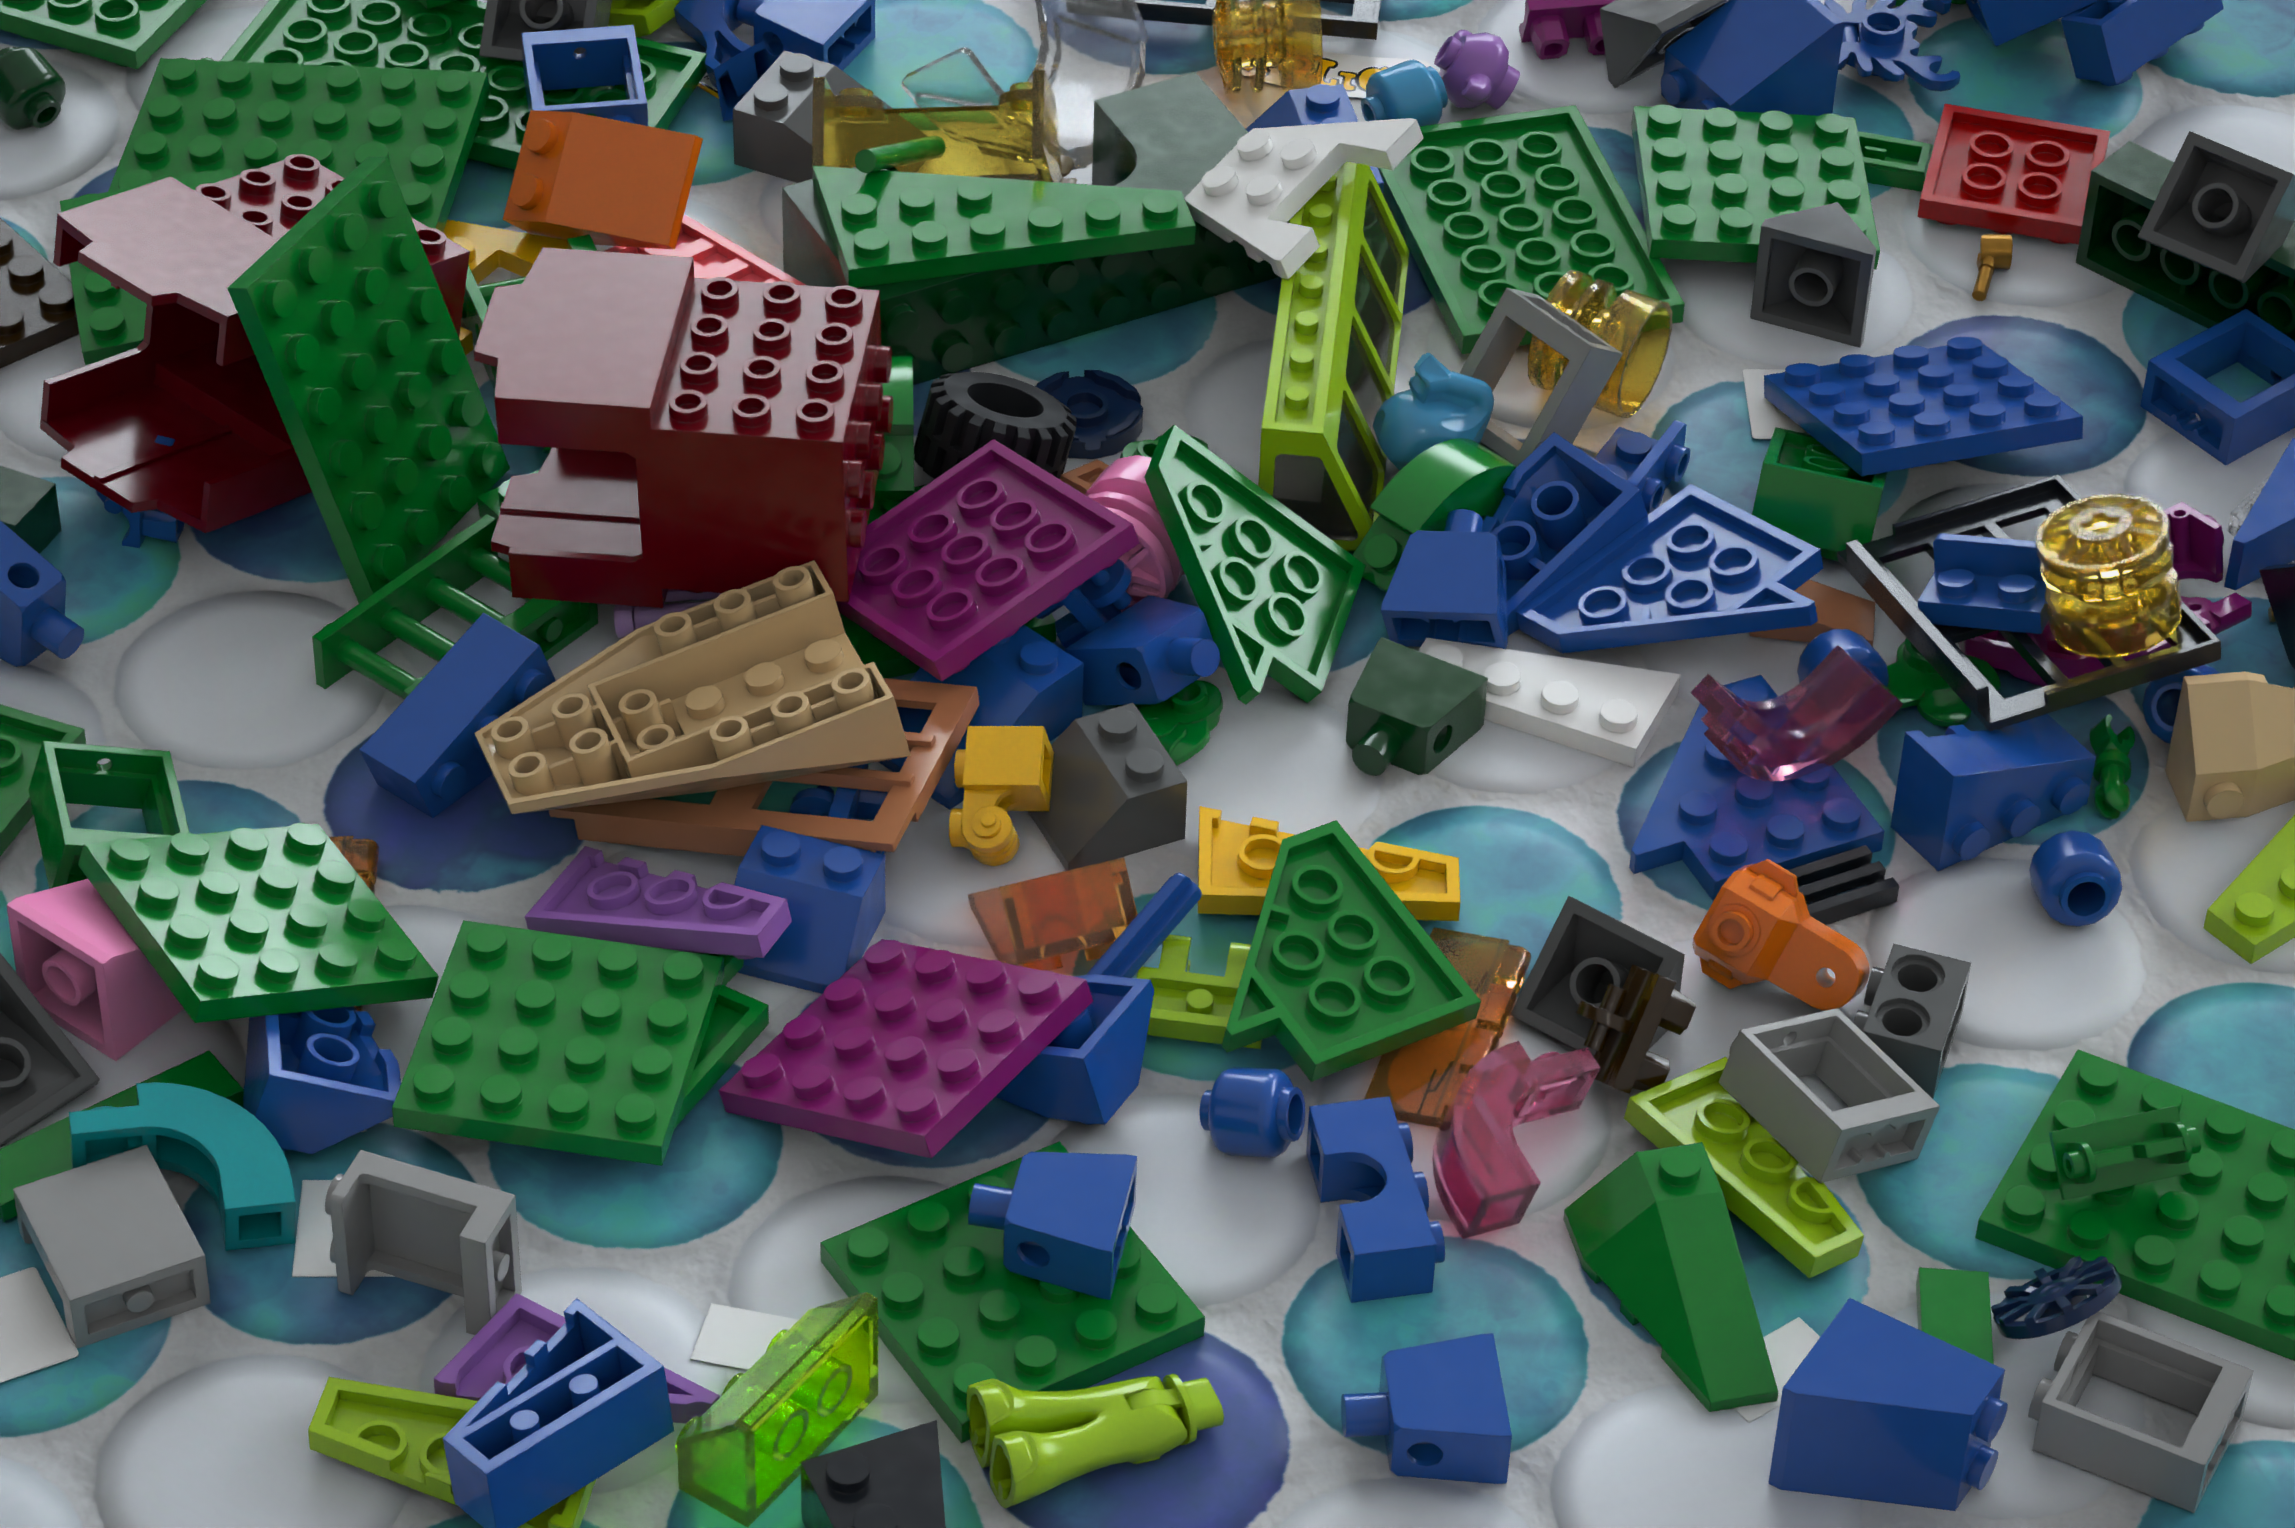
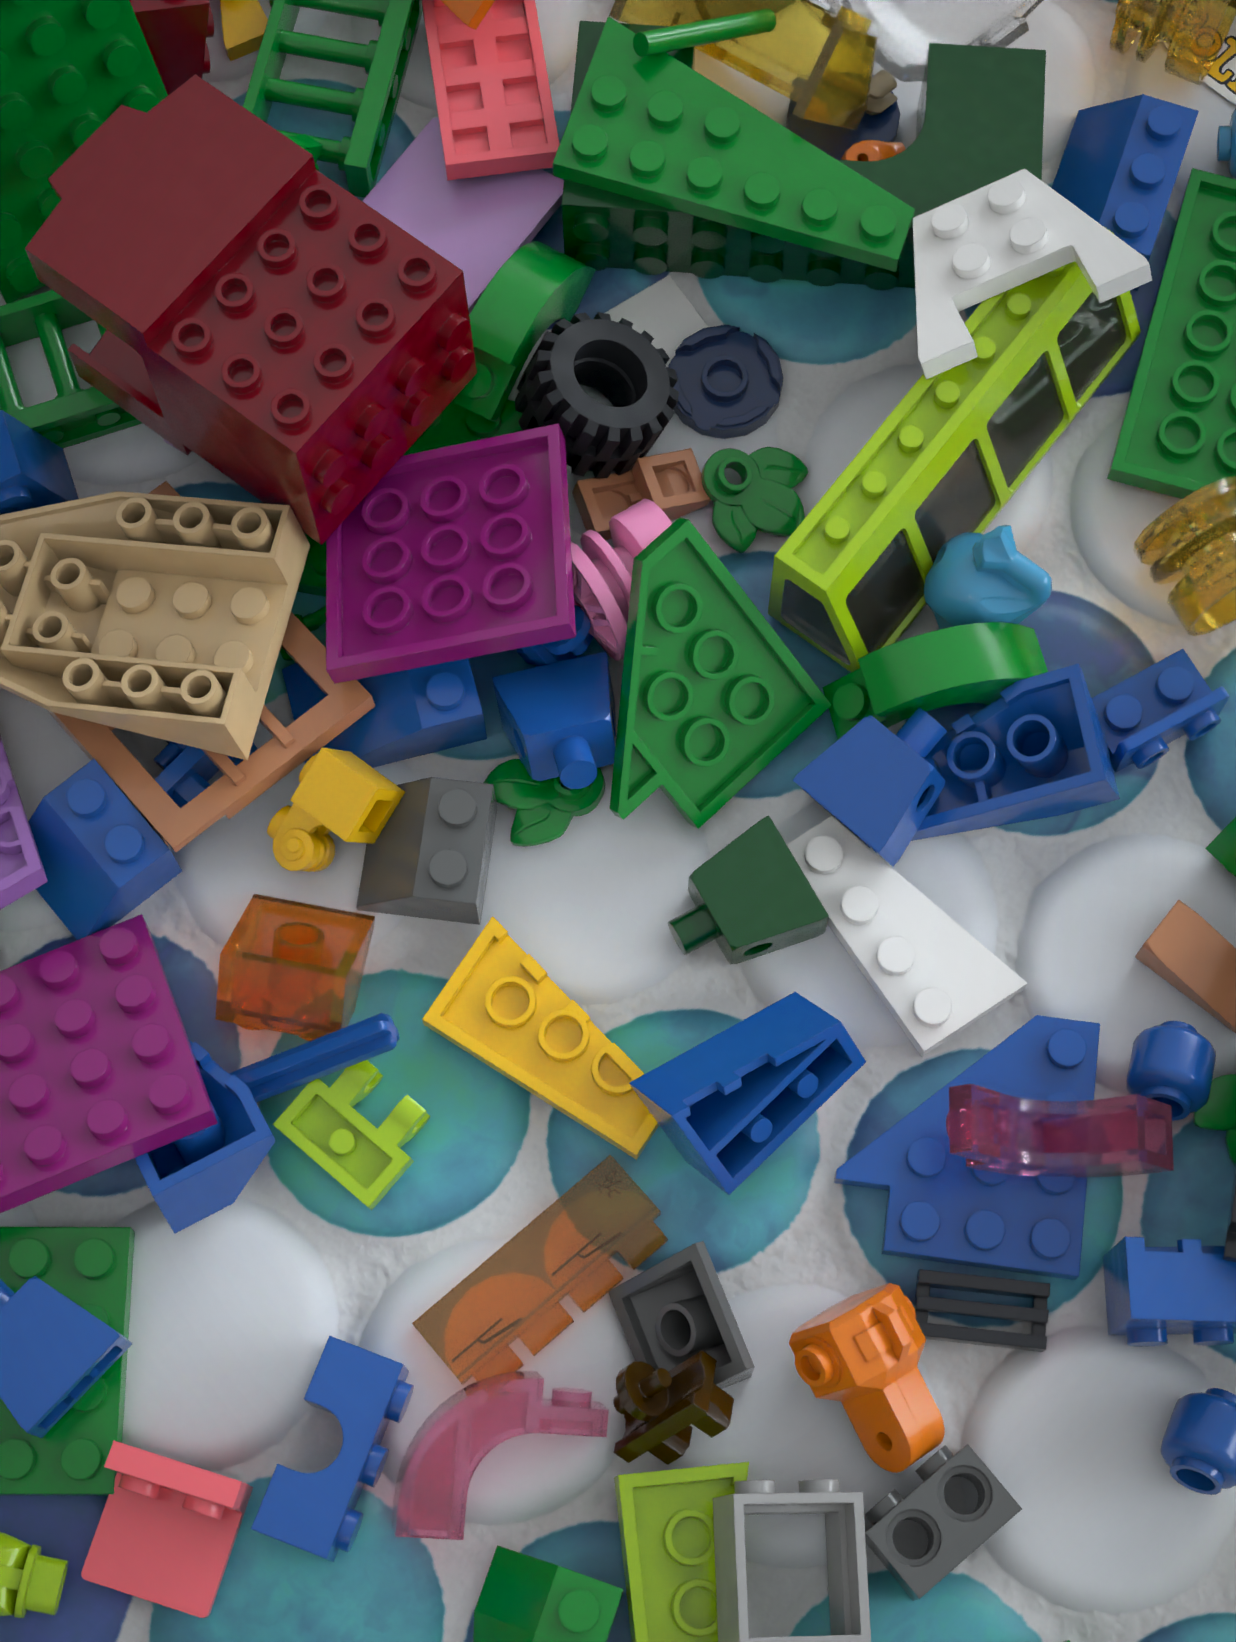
camera: 35 degrees right, 30 degrees up
blue head [1199,1067,1306,1158] -> none
green wing [1222,820,1481,1082] -> none
light grey window [1460,288,1623,466] -> none
blue wing [1516,484,1824,653] -> none
none -> coral bracket [81,1440,253,1618]
none -> blue wedge [629,992,866,1195]

